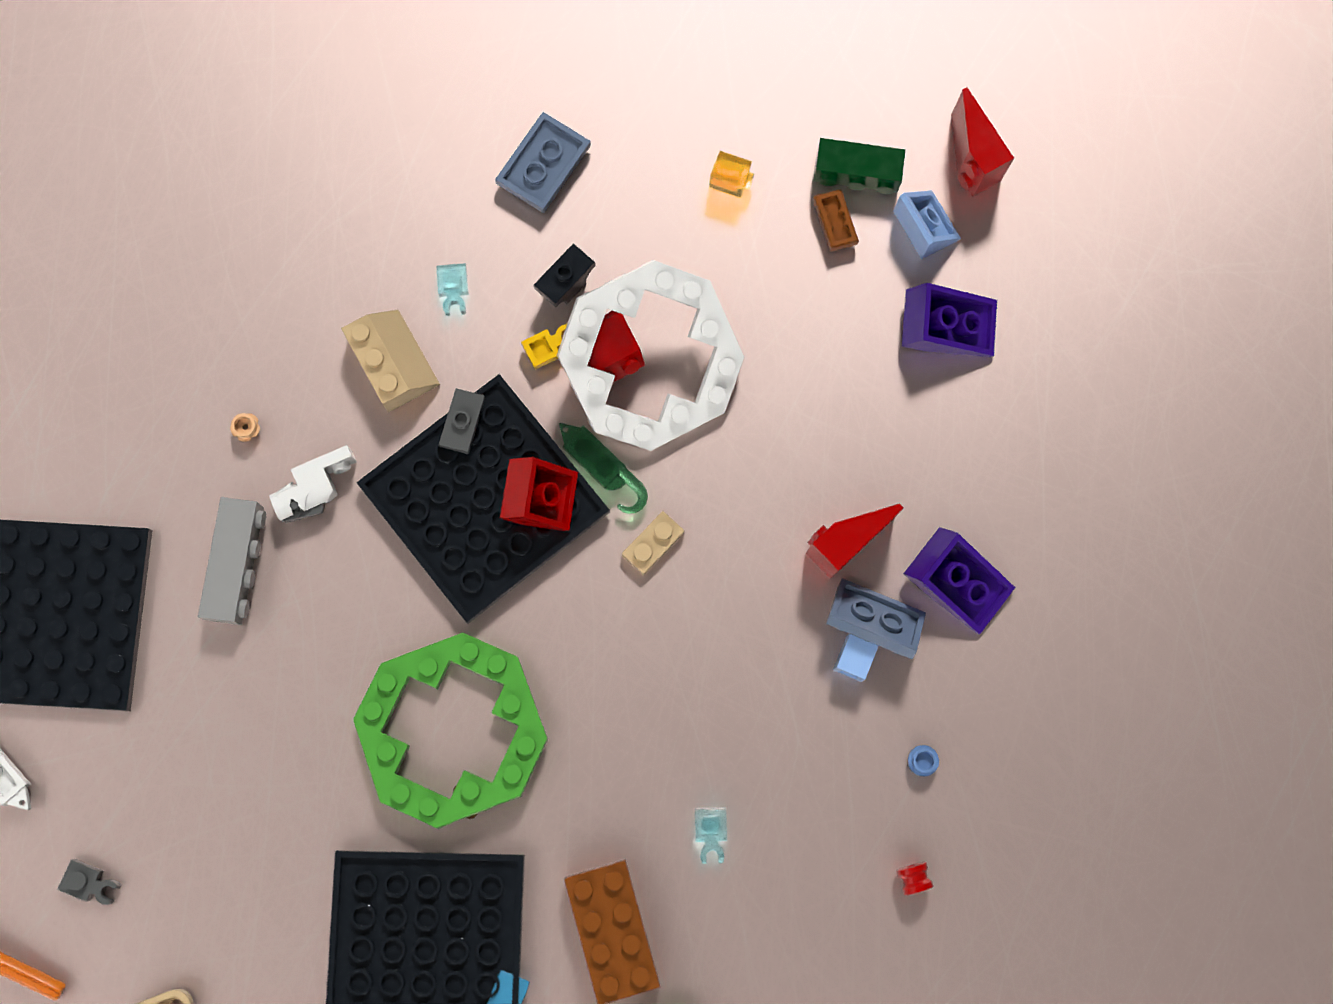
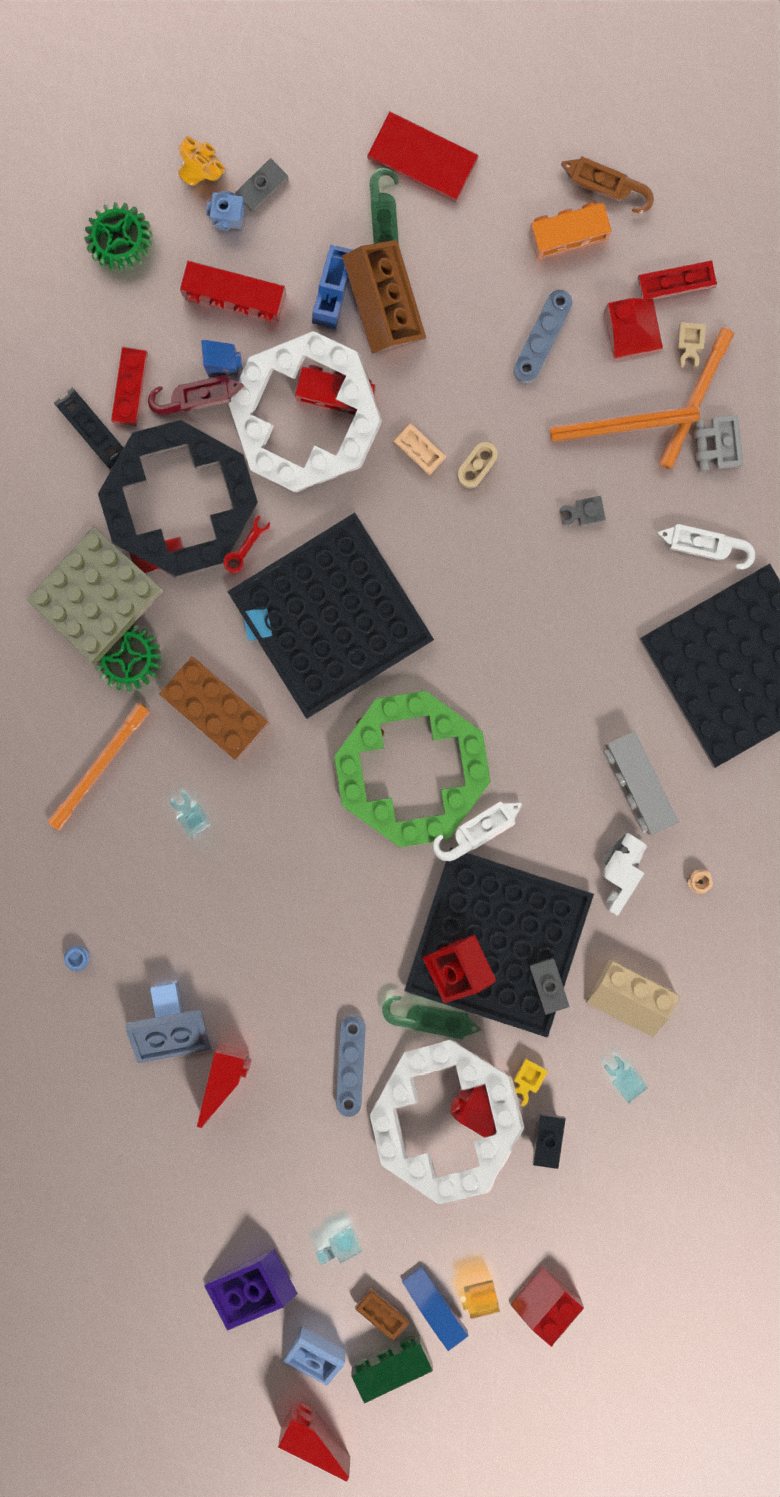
camera: 150 degrees right, 10 degrees up
sand blue plate [495,112,591,213] -> none
tan plate [622,511,685,576] -> none
red wheel [896,862,934,895] -> none
dark purple slope [903,527,1016,635] -> none
none -> orange piece [47,702,150,831]
none -> clear light blue plate [316,1227,362,1265]
none -> sand blue plate [336,1015,366,1117]
none -> blue slope [402,1266,468,1351]
none -> white plate [432,802,522,861]
none -> red slope [510,1267,584,1347]

